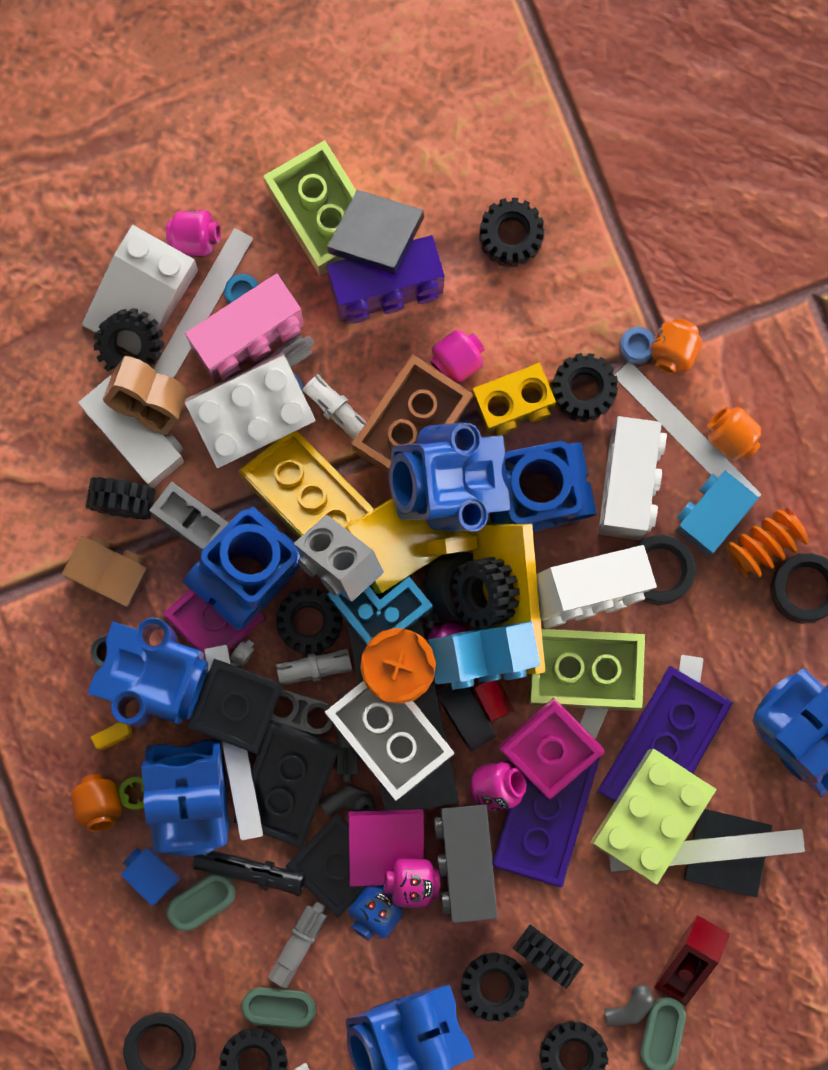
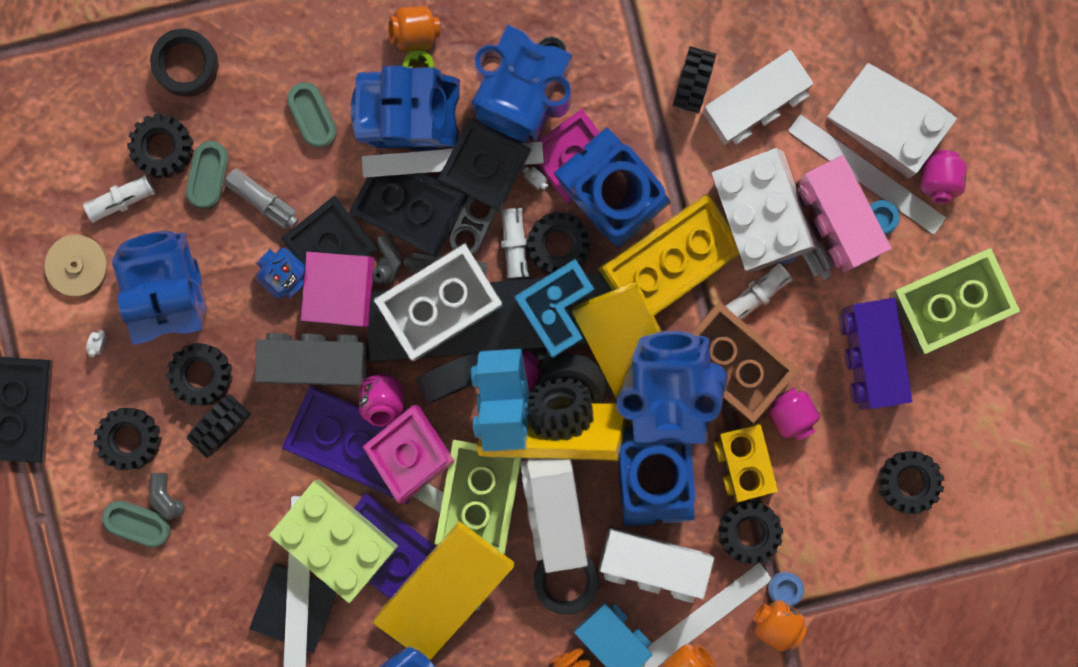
camera: 100 degrees right, 5 degrees up
medium nougat brick [61,534,149,609] -> none
yellow tile [91,722,134,751] -> none
black tyre [93,308,164,372] -> none
medium nougat brick [103,356,188,435] -> none
blue brick [120,847,182,906] -> none
light grey brick [149,481,228,553] -> none
black pin [193,850,306,897] -> none
light grey brick [294,514,384,602] -> none
tile [327,189,424,275] -> none
orange tile [360,628,436,704] -> none
dark pink head [384,858,440,908] -> none
yellow tile [427,535,478,556] -> none
dark red slope [474,679,515,723] -> none
dark red slope [654,915,730,1006] -> none
none -> yellow tile [372,521,514,660]

